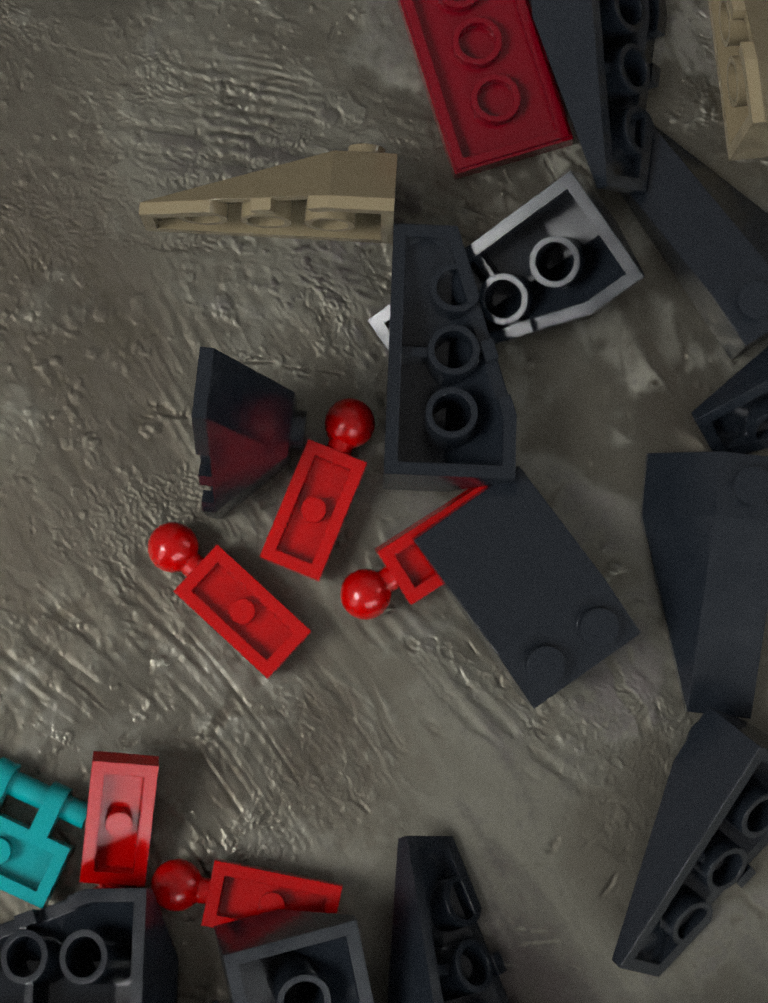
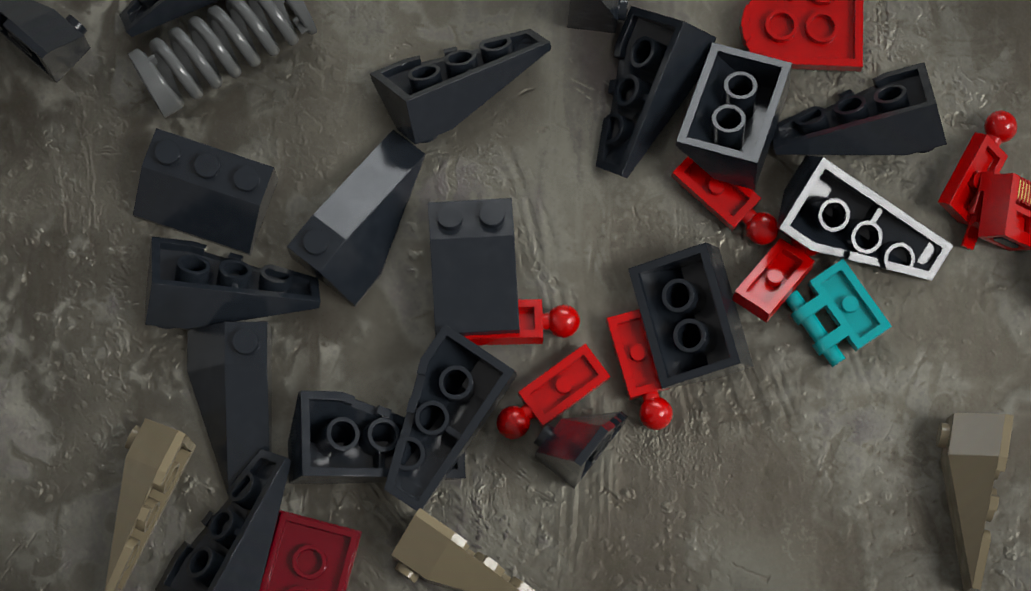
camera: 150 degrees left, 5 degrees down
none -> black slope [628,242,754,389]

